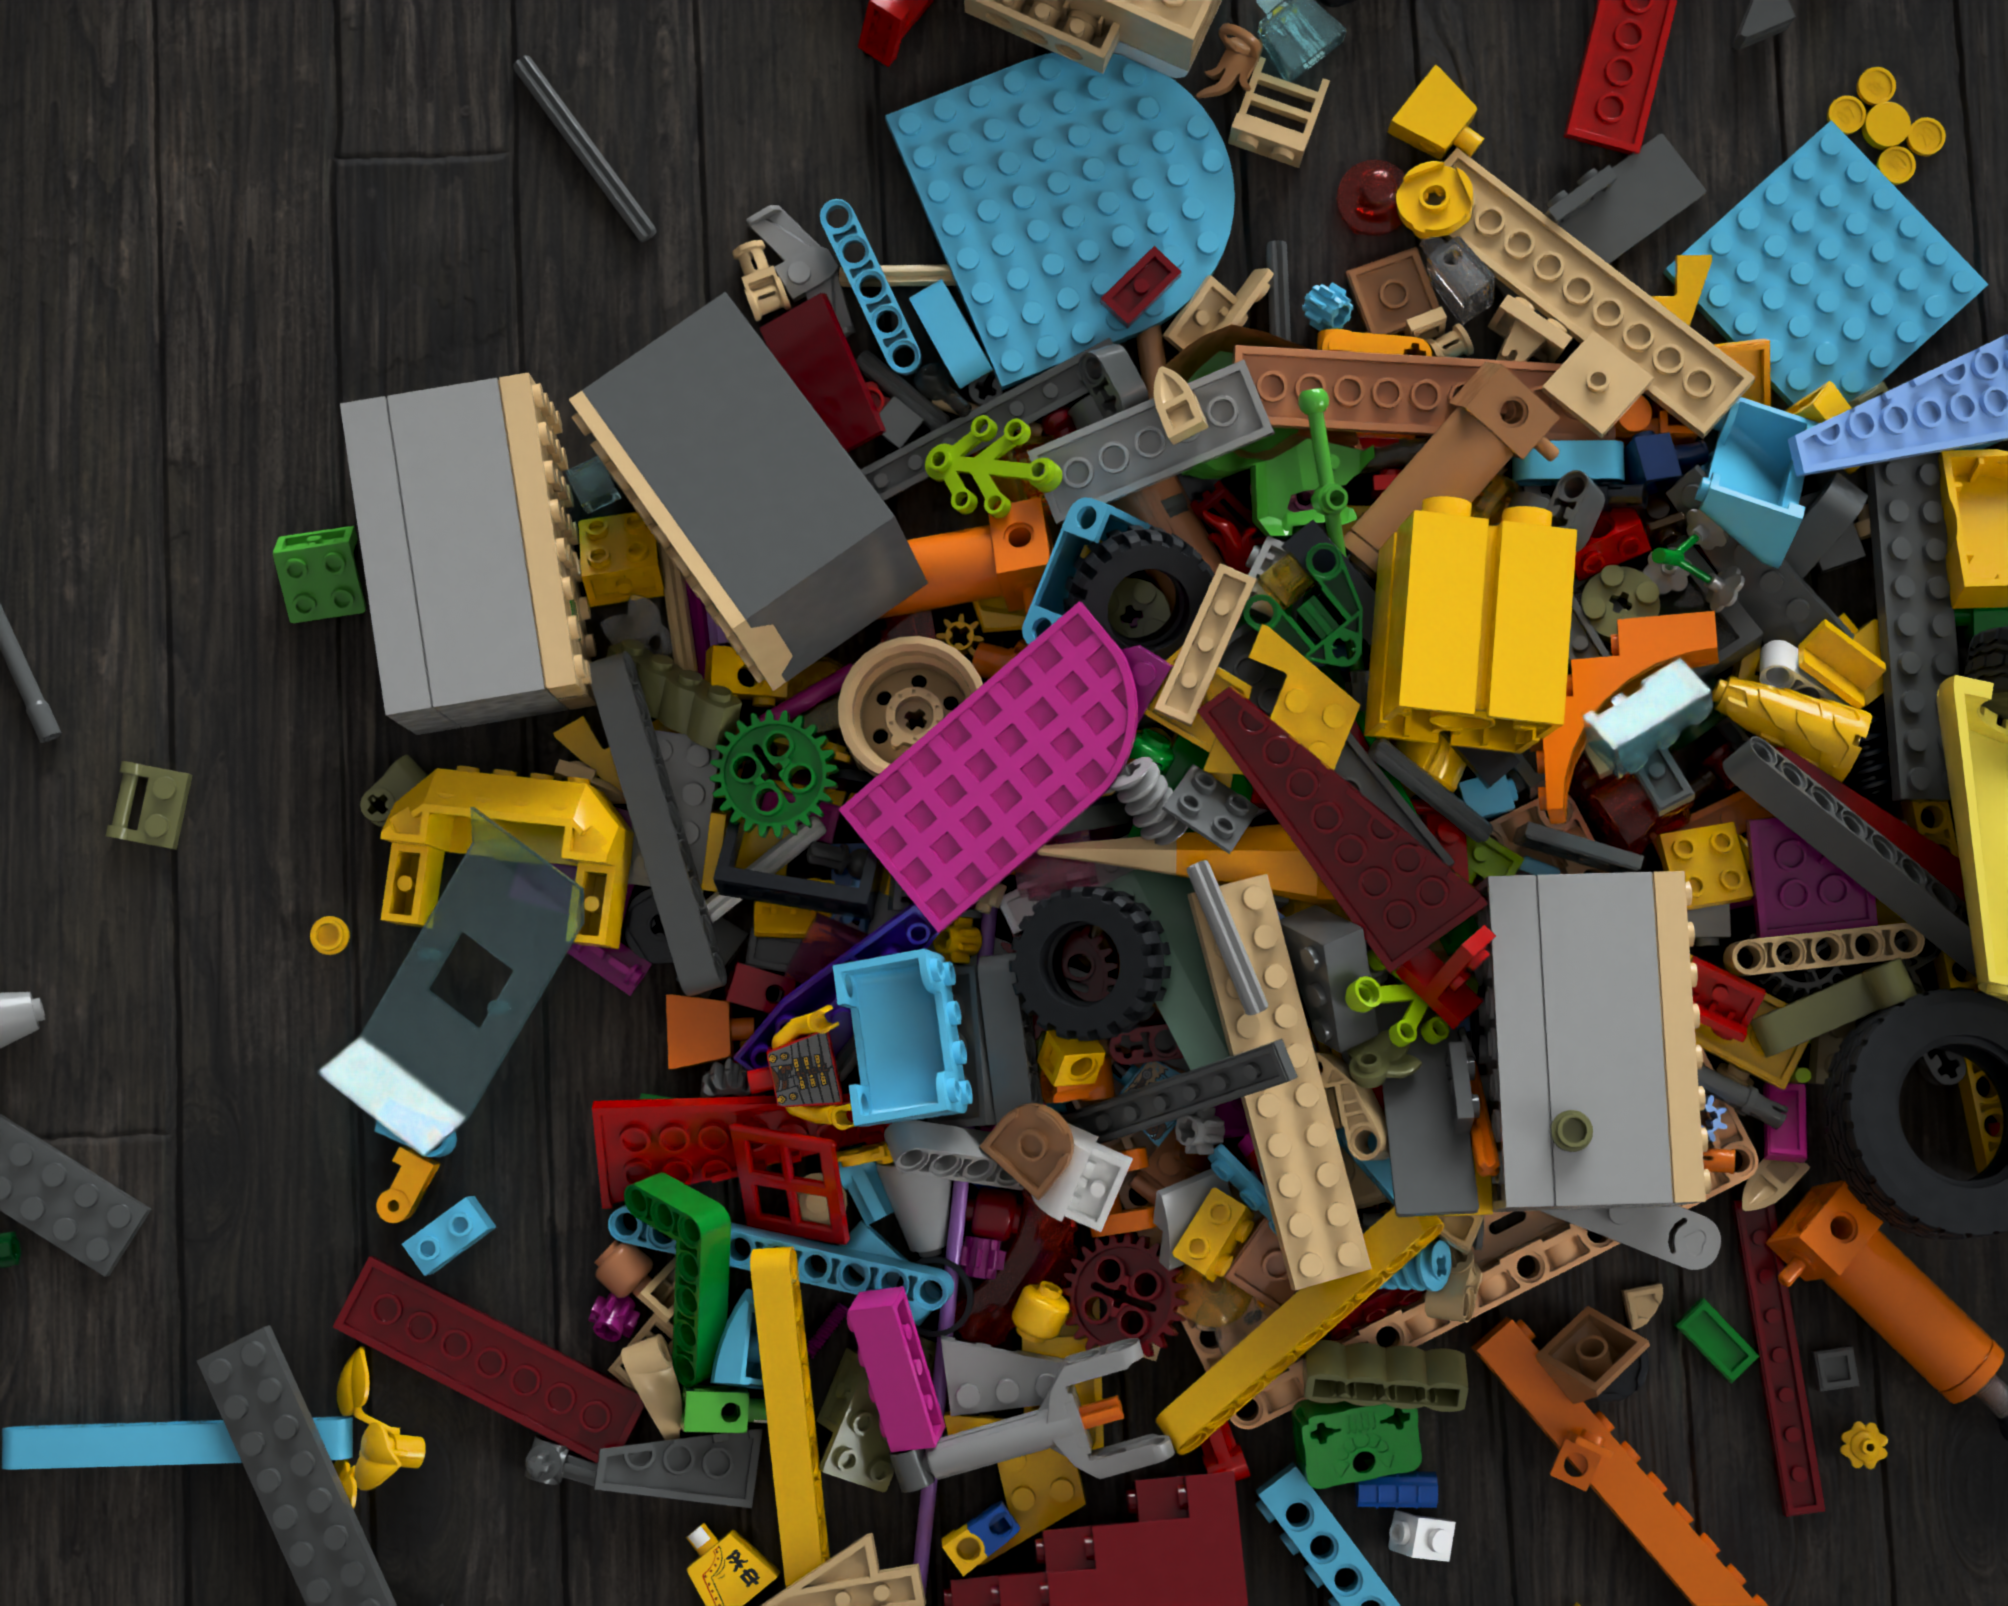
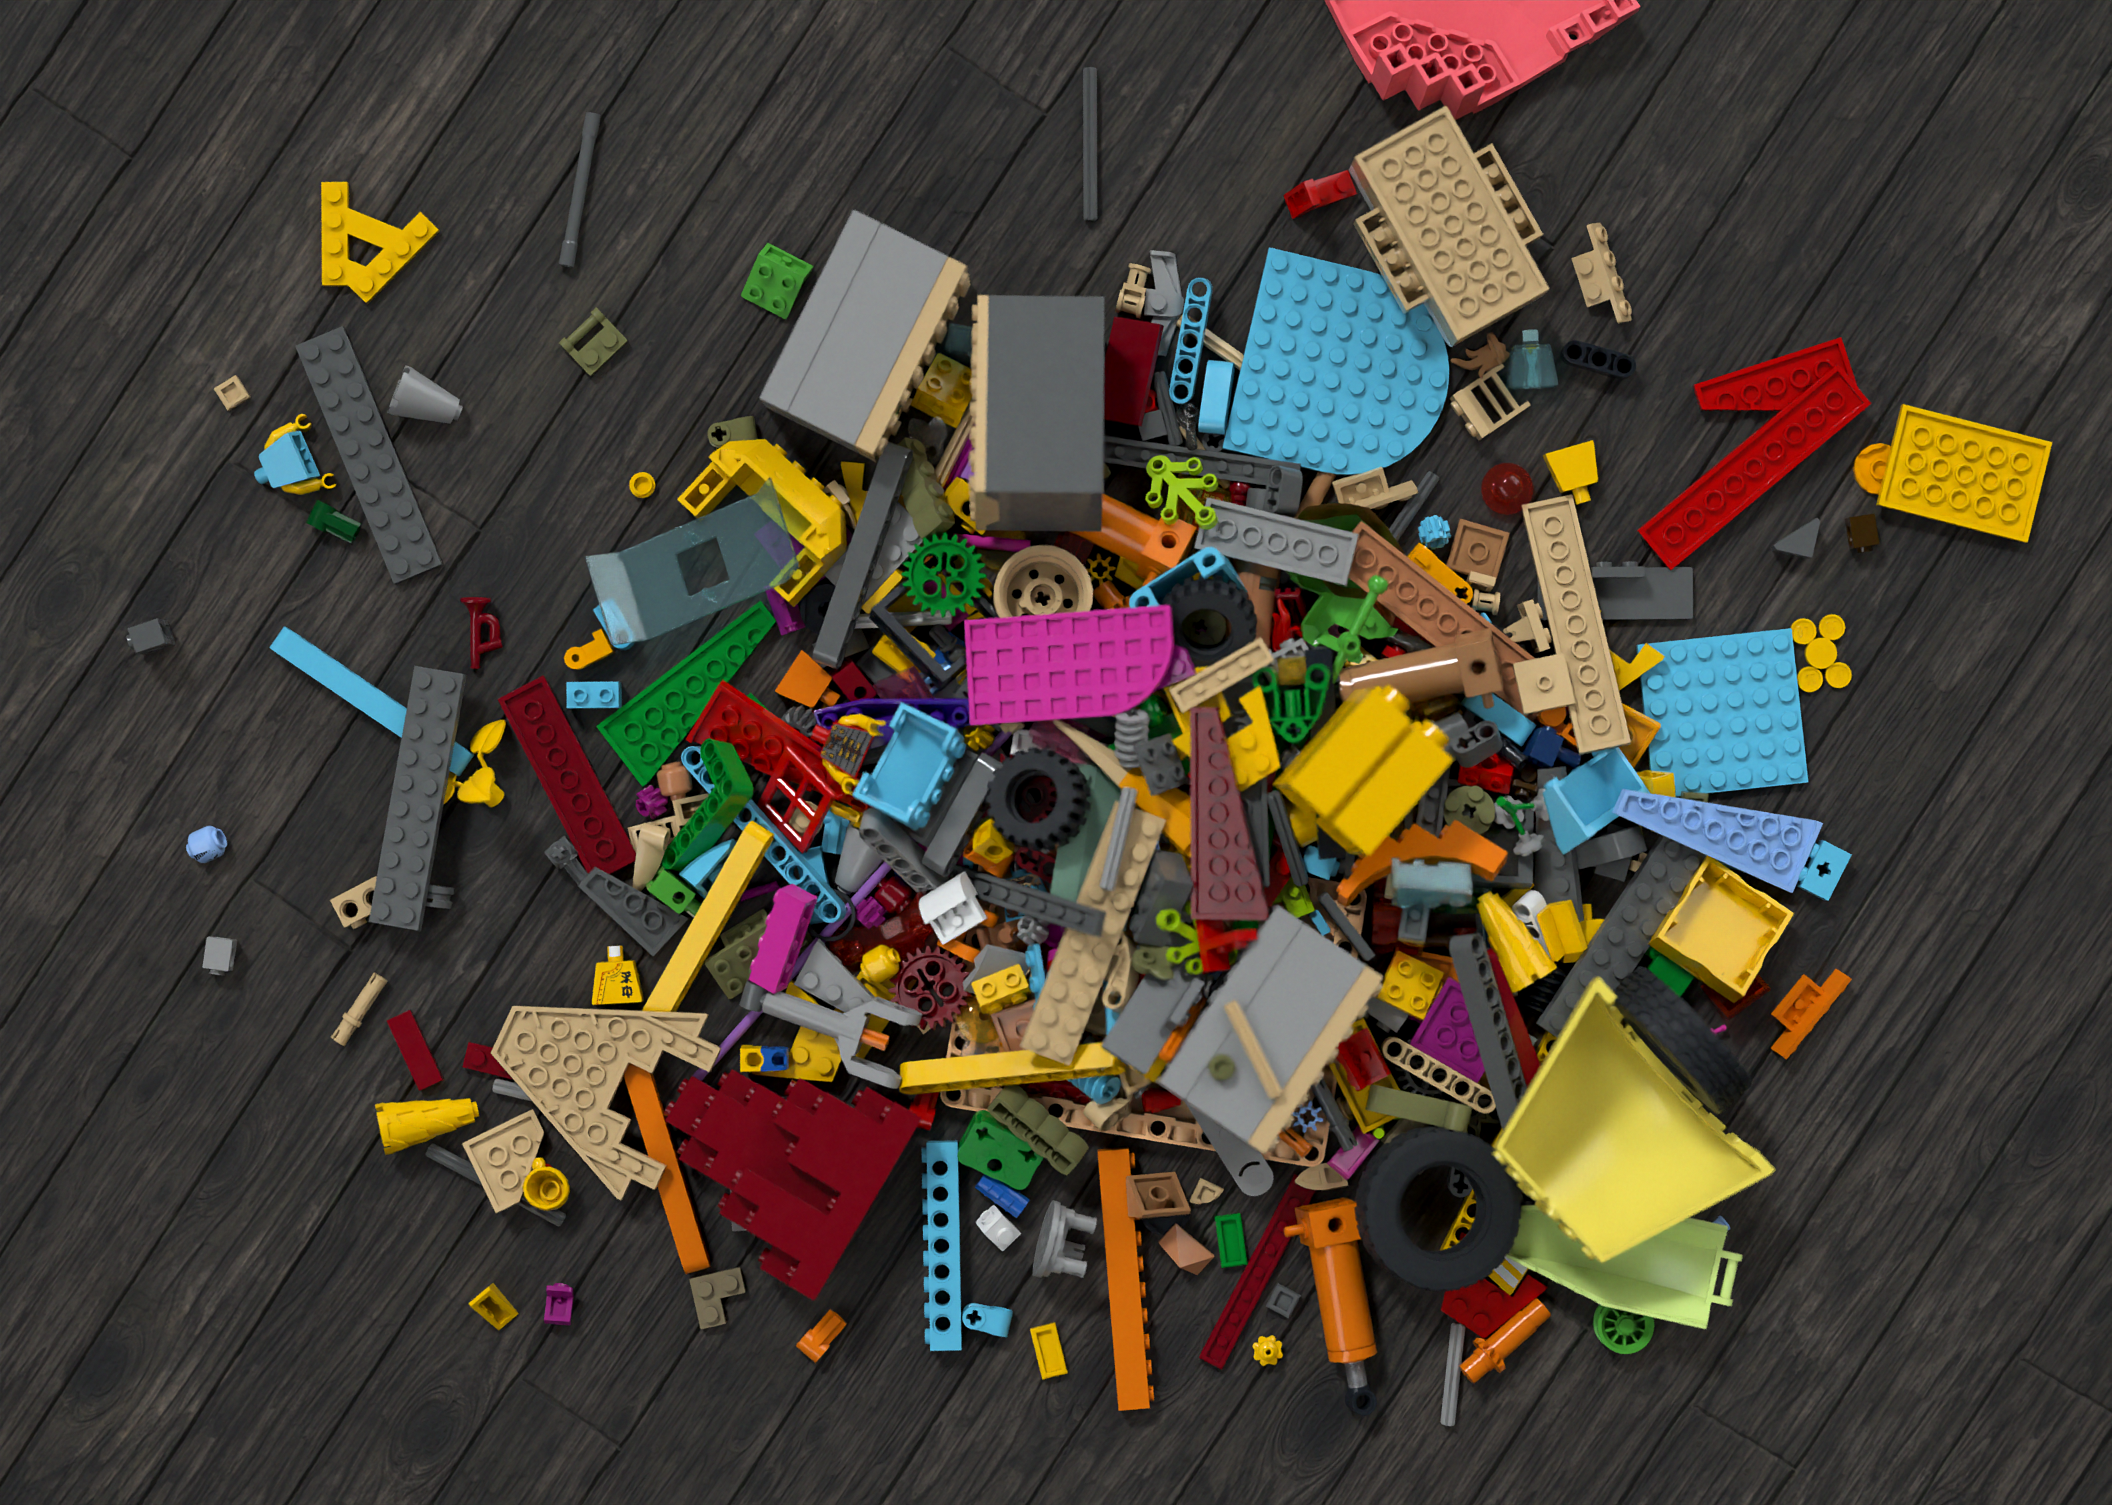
camera: 30 degrees right, 5 degrees up
medium nougat tile [979,1103,1074,1201] -> none
dark red plate [1100,246,1182,329] -> none
tan plate [1154,366,1209,445] -> none
yellow plate [1396,161,1474,239] -> none
clear torso [1419,236,1495,326] -> none
orange bracket [1549,1429,1614,1491] -> none
none -> dark red piece [460,597,503,669]
none -> green wing [596,600,776,787]
none -> light grey piece [1033,1200,1097,1278]
none -> red cone [1142,1088,1181,1114]
none -> nougat slope [1158,1223,1214,1275]
none -> tan axle [1224,1001,1282,1099]

